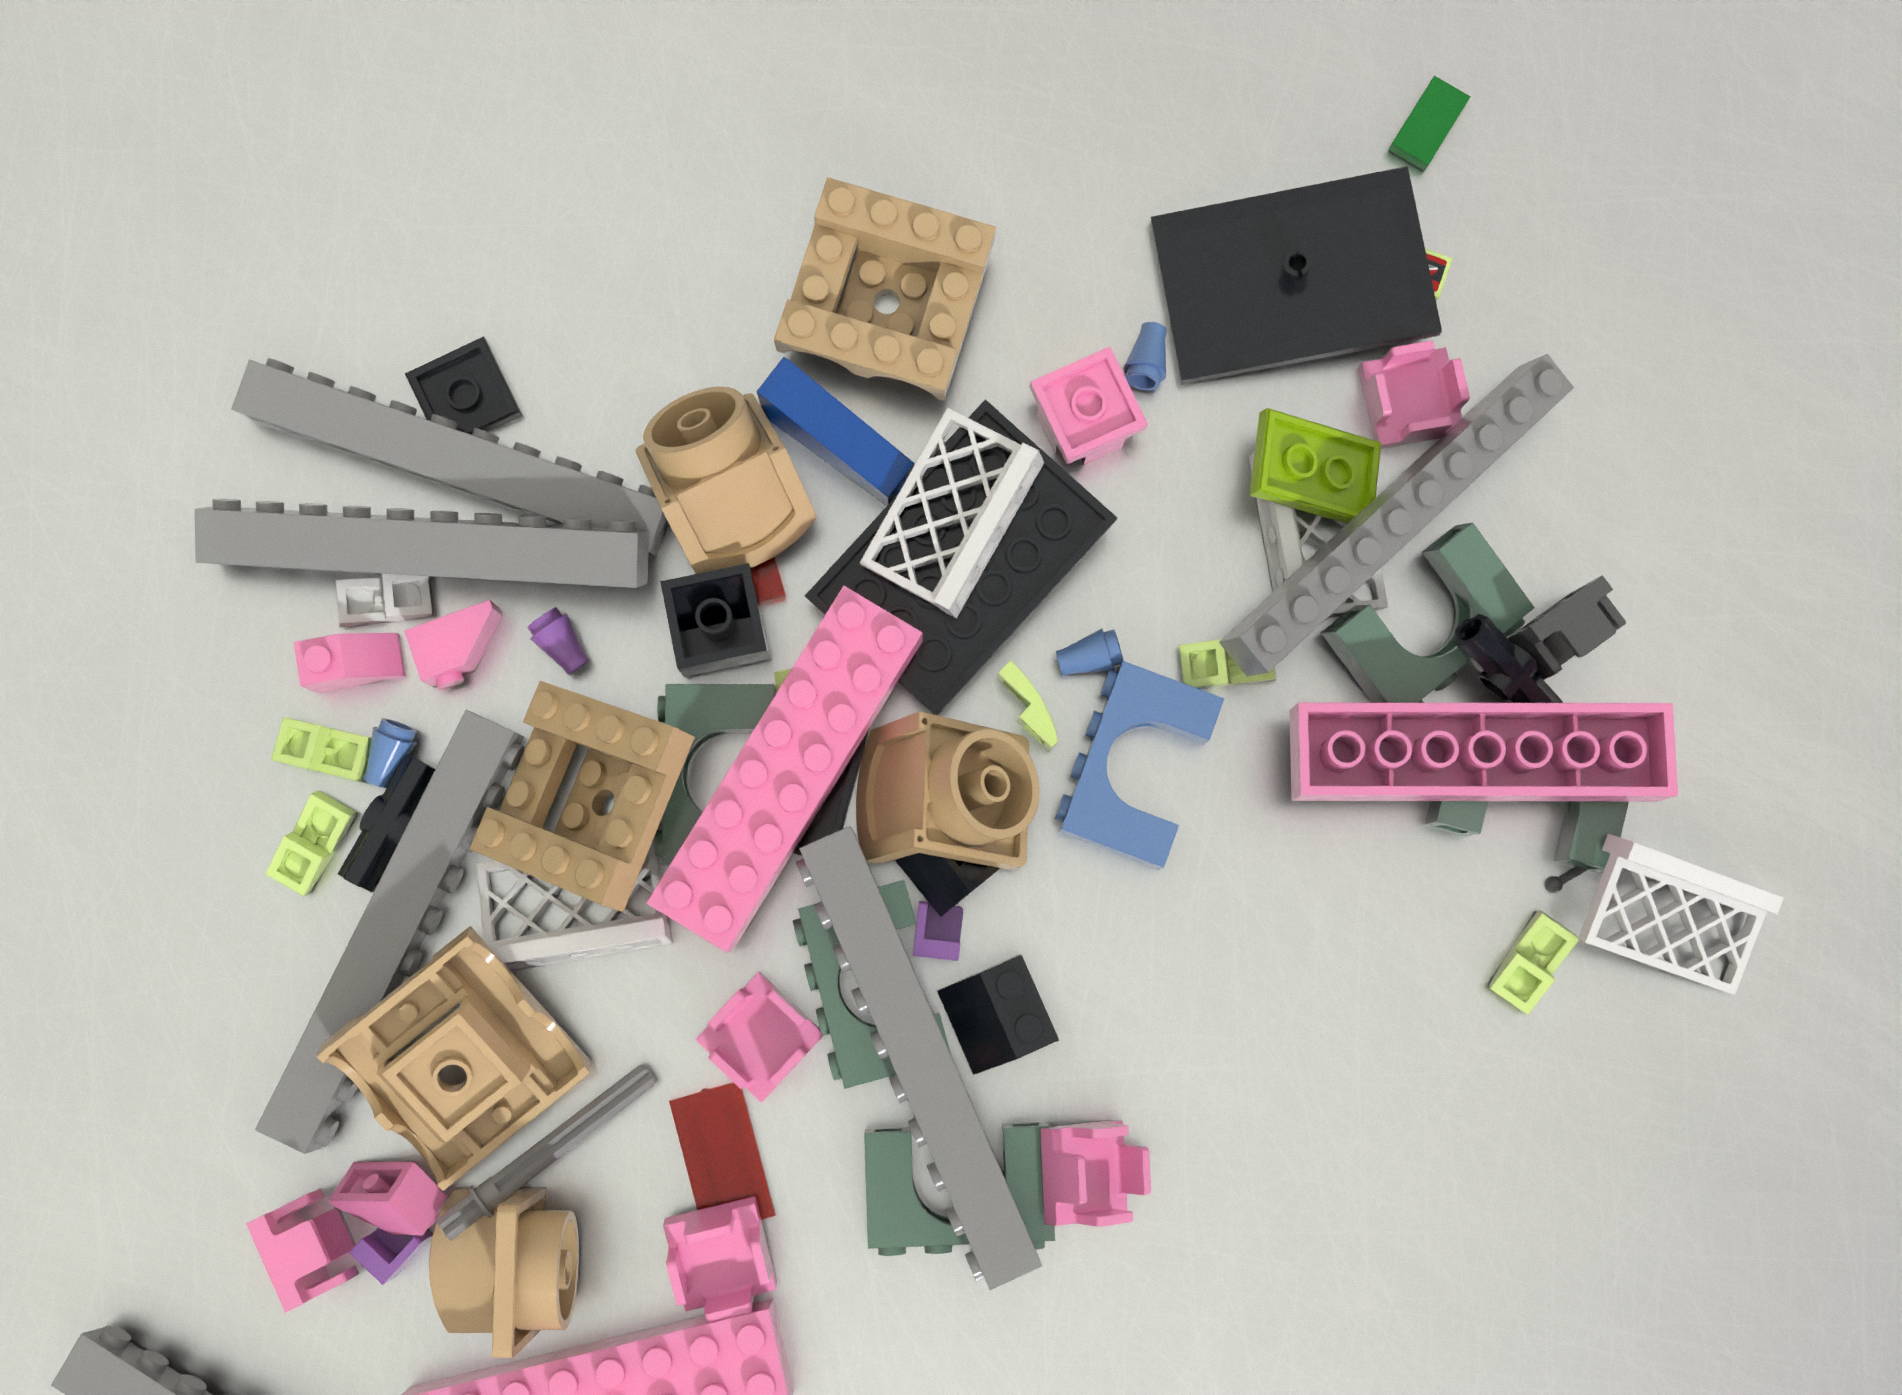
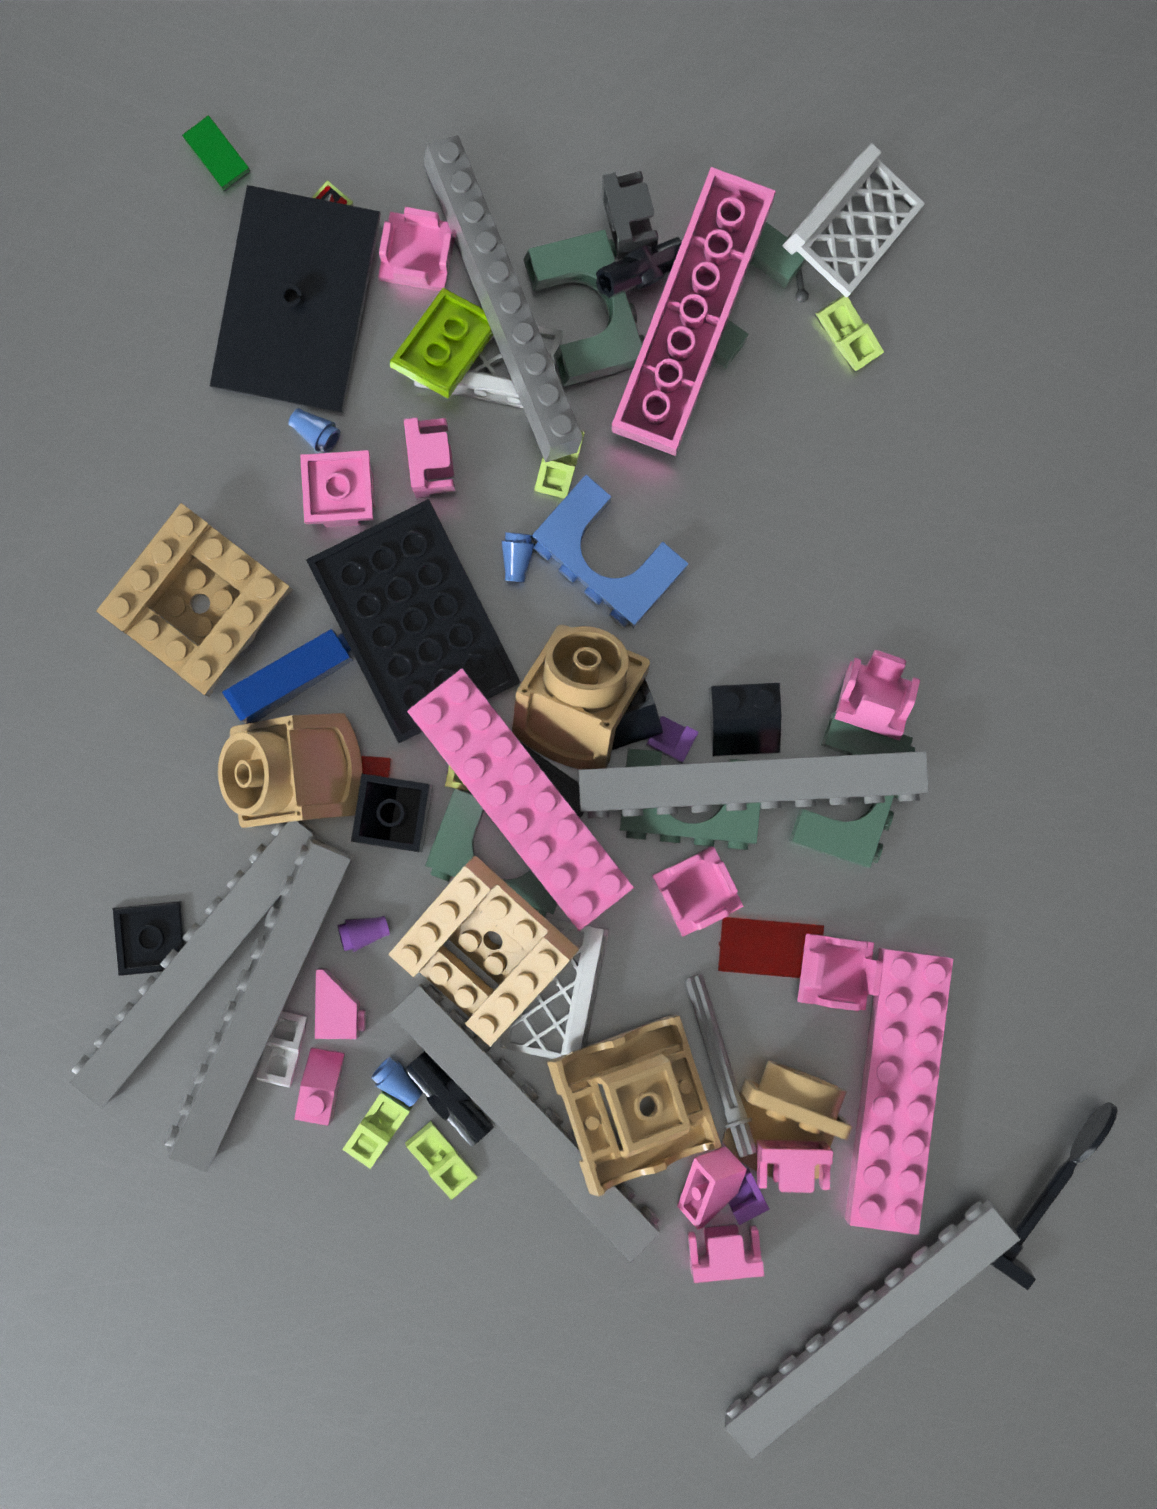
camera: 65 degrees left, 5 degrees up
white fence [859,407,1044,618] -> none
yellowish green slope [997,660,1058,752] -> none
none -> bright pink panel [404,418,455,499]
none -> bright pink panel [756,1140,833,1193]

